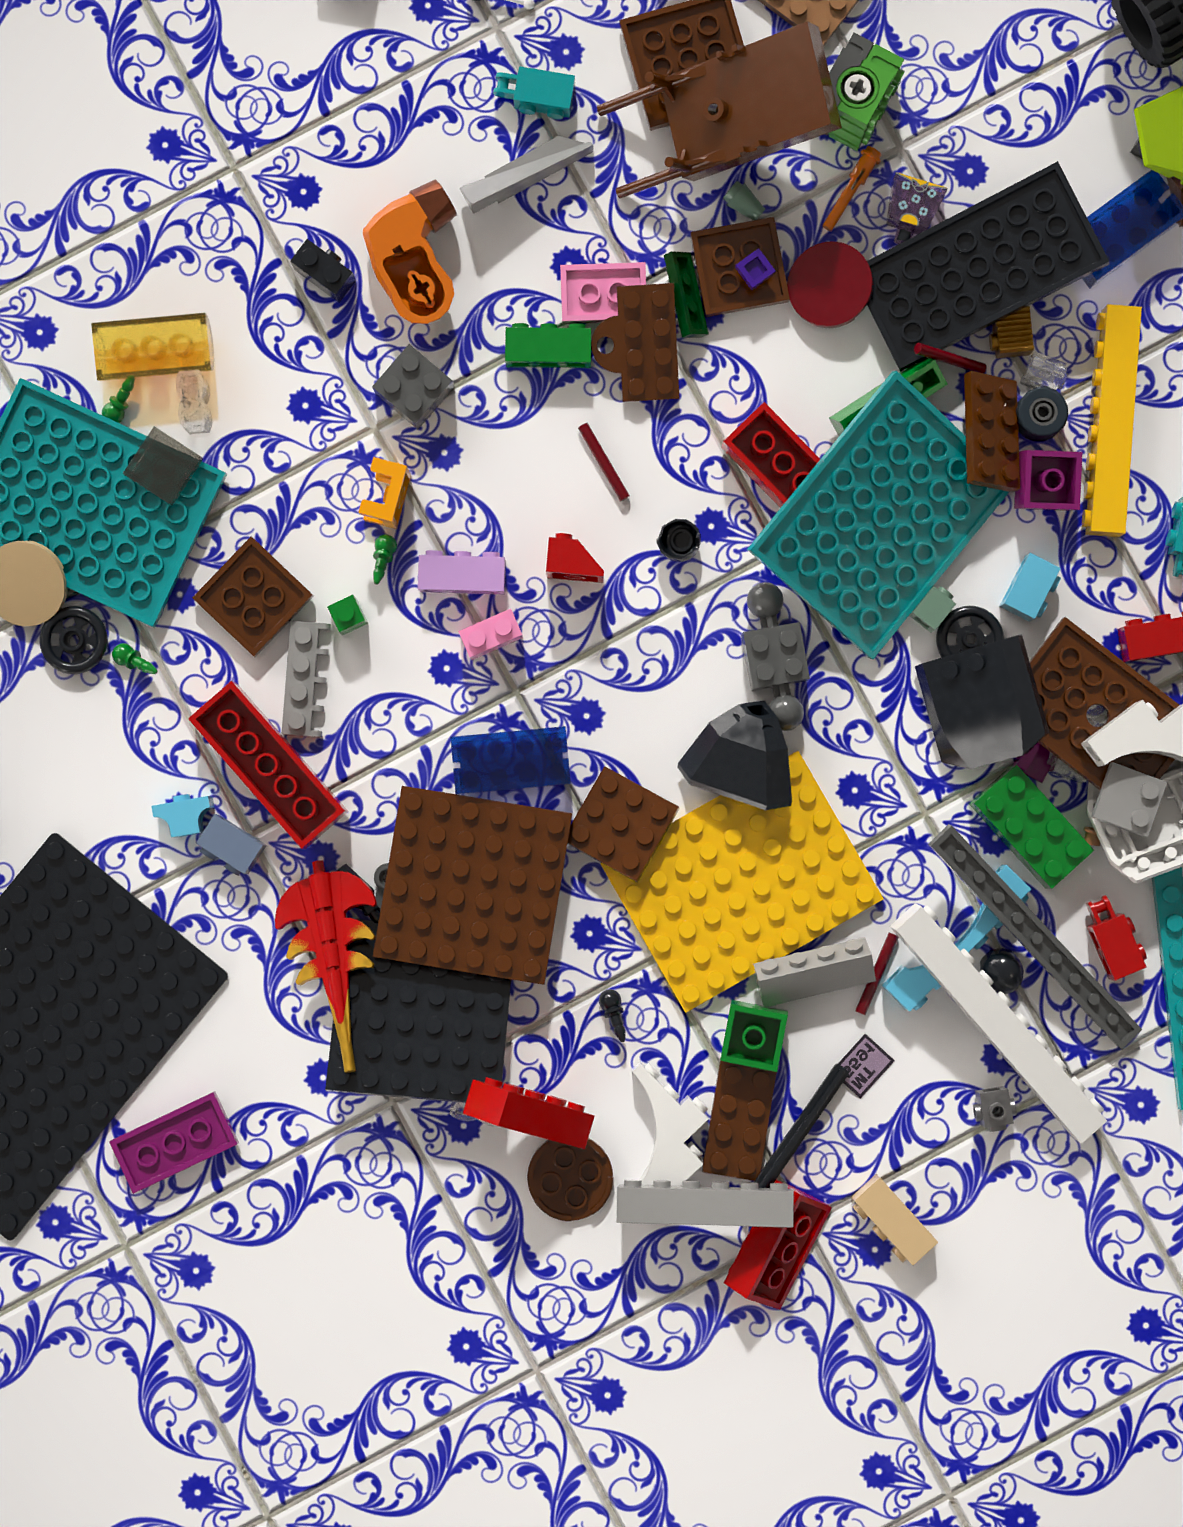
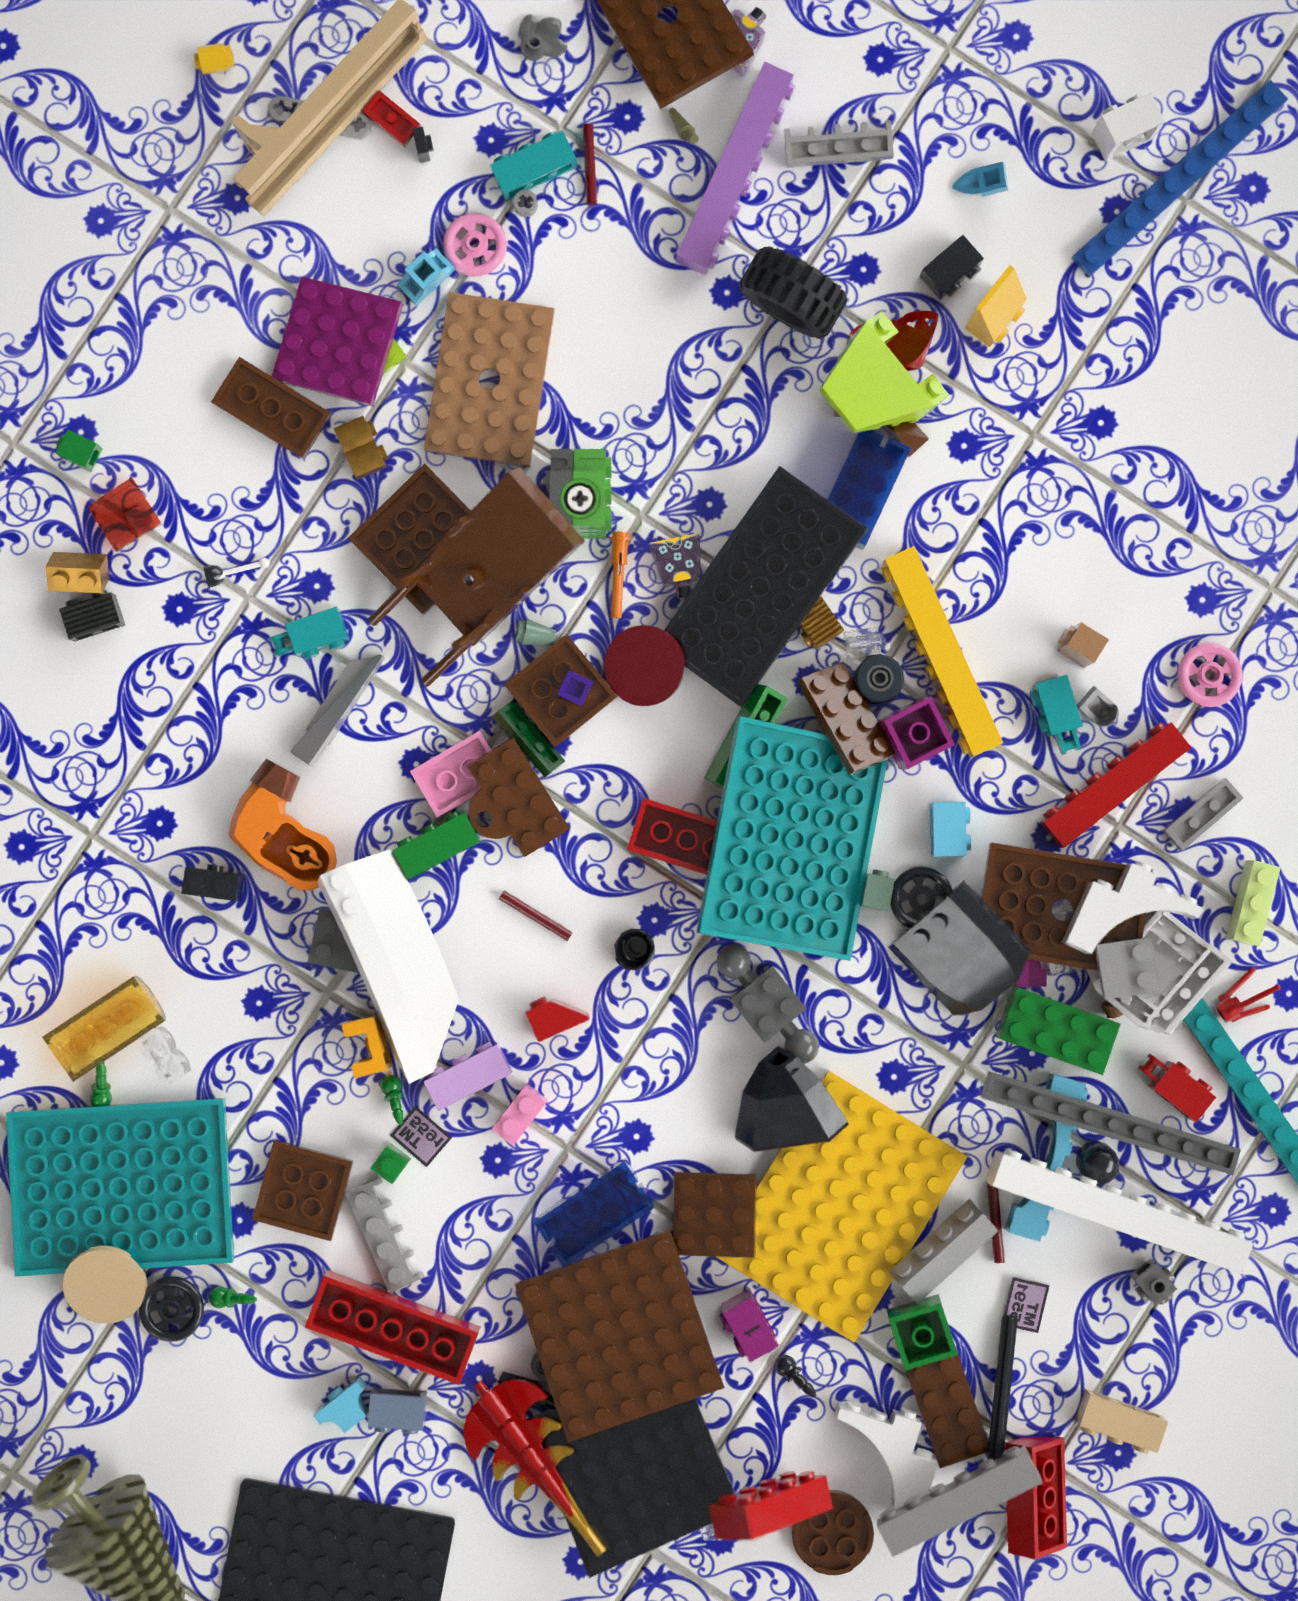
camera: 30 degrees left, 0 degrees up
clear smoke tile [123,426,203,506] -> none
dark red bar [914,343,987,373] -> none
none -> white slope [318,849,459,1084]
none -> clear purple sticker [390,1106,452,1167]
none -> magenta brick [720,1288,779,1363]

